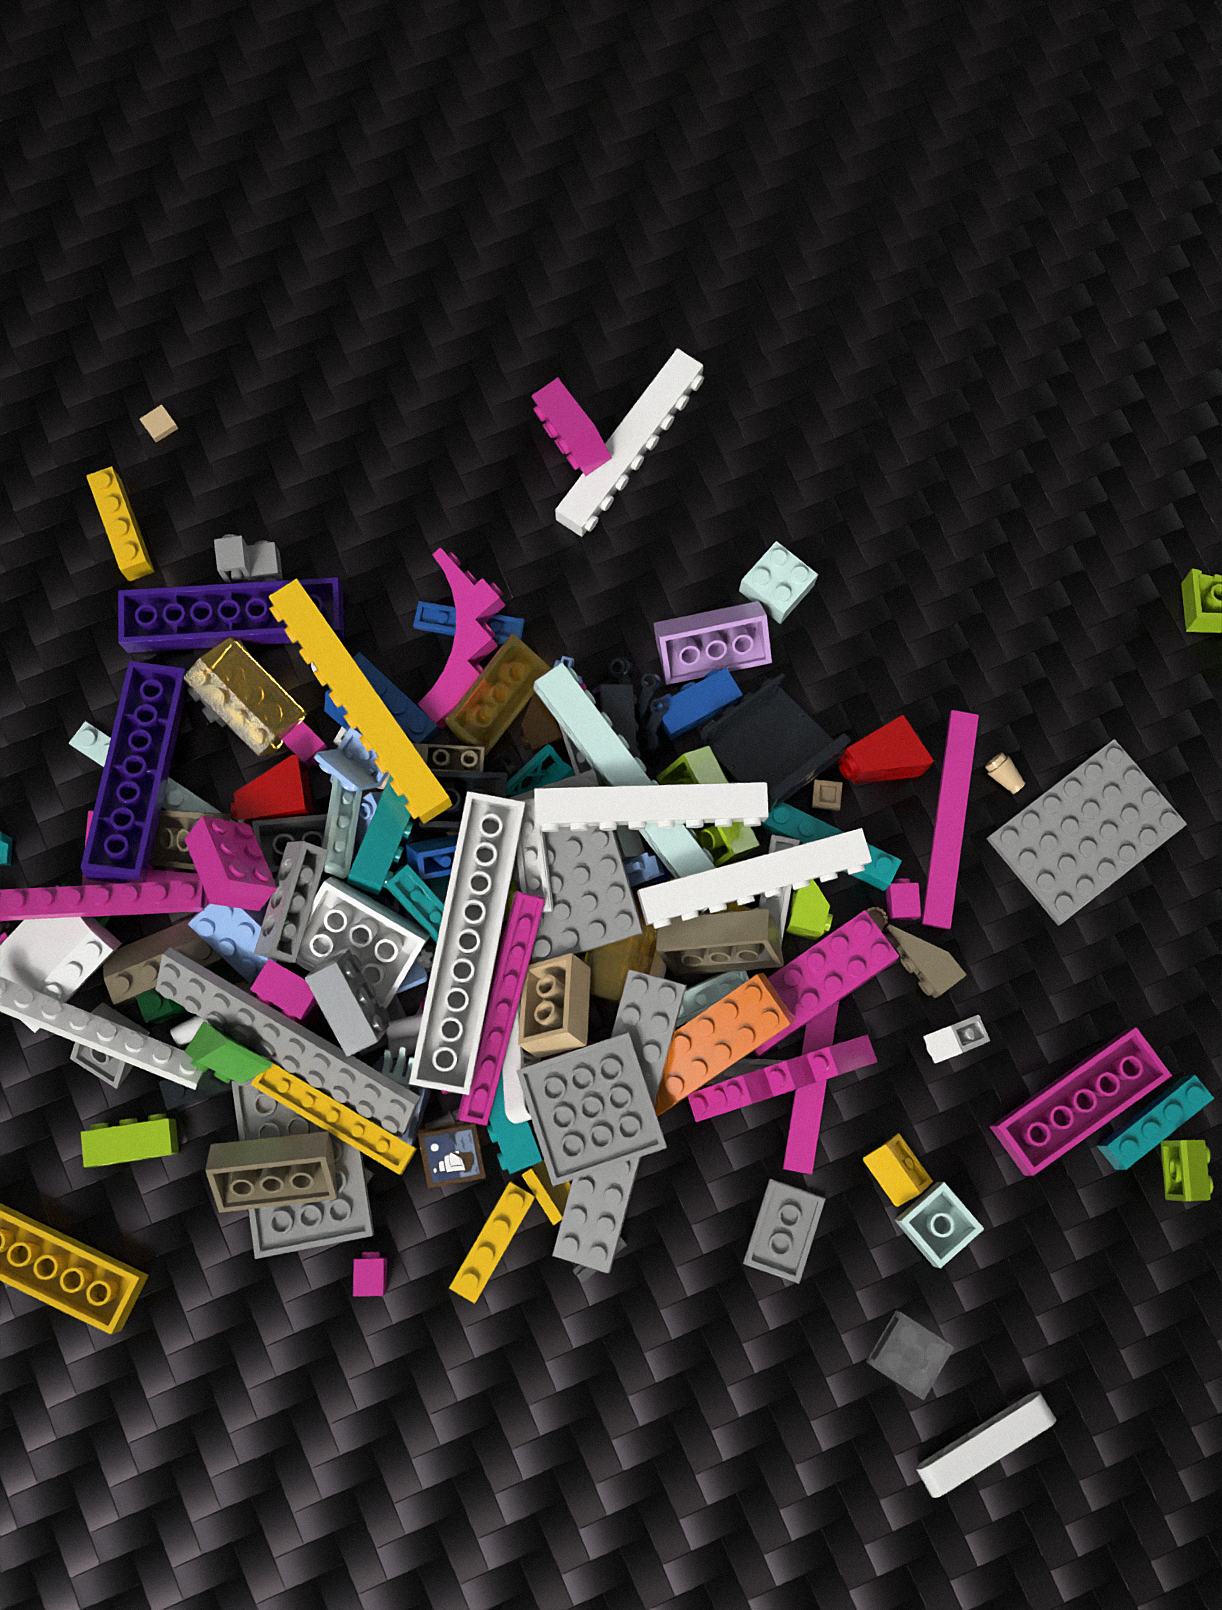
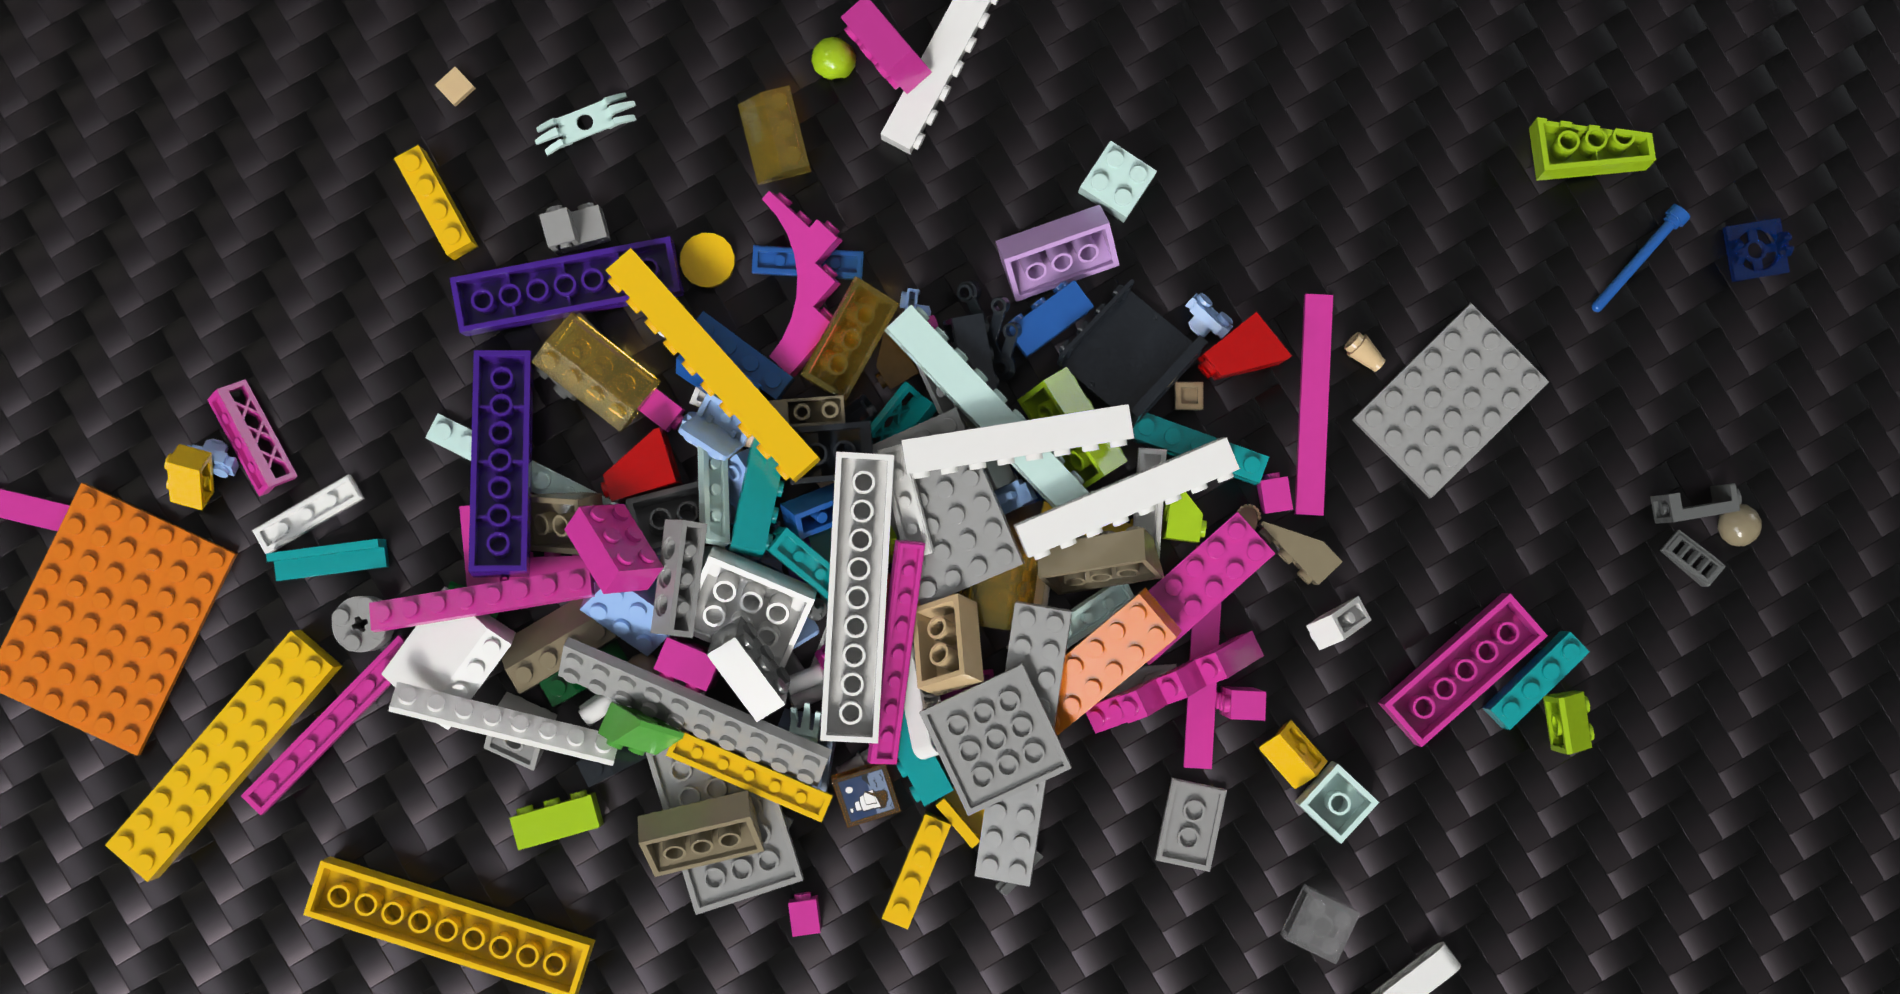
camera: 10 degrees left, 10 degrees up
none -> light aqua piece [535,92,636,156]
none -> yellow tile [680,233,735,288]
none -> clear yellow slope [738,85,811,185]
none -> lime hair [811,37,856,80]
none -> light blue piece [1185,293,1233,339]
none -> dark pink brick [1215,686,1266,721]

